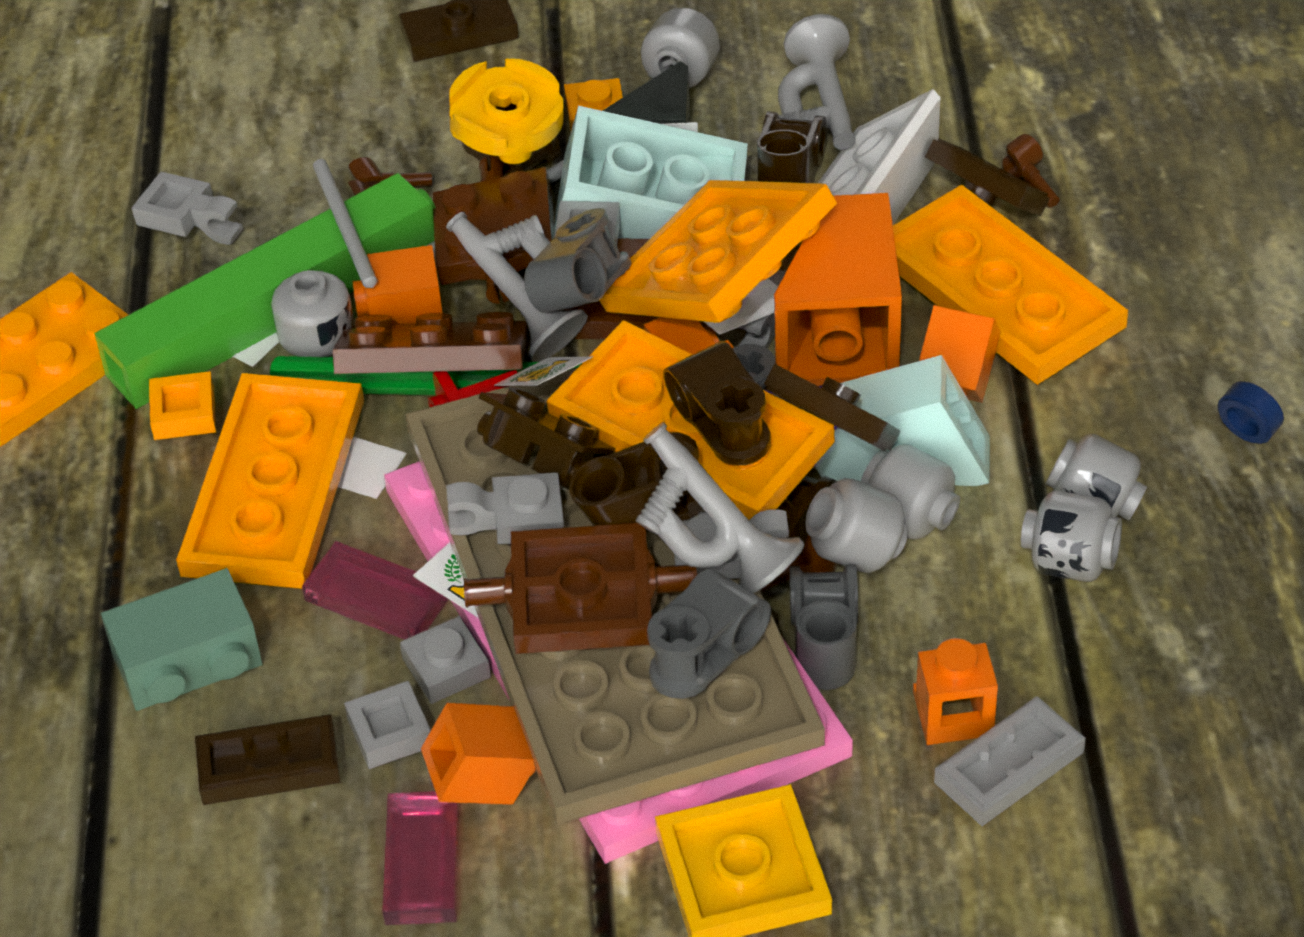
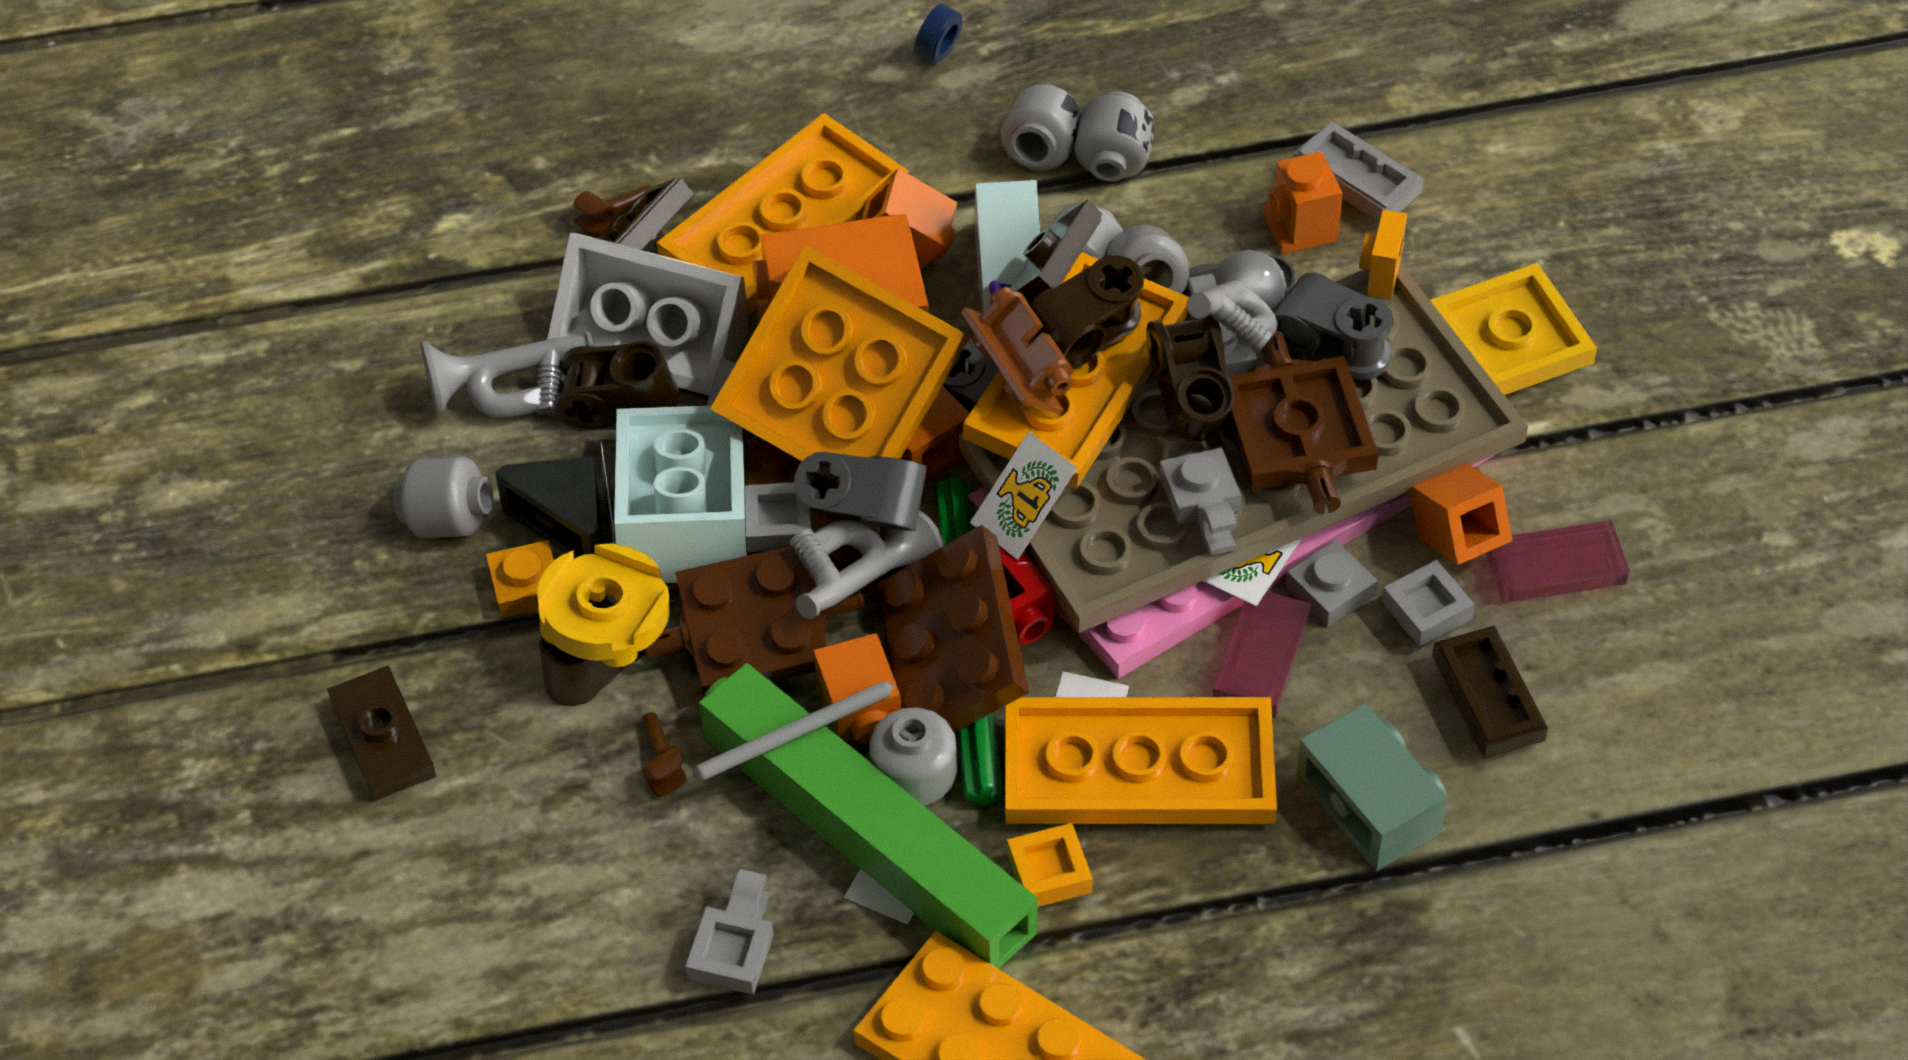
camera: 100 degrees left, 5 degrees up
dark brown hinge [477,387,616,490] -> none
none -> dark orange hinge [961,287,1073,415]
none -> light orange plate [1359,209,1407,300]

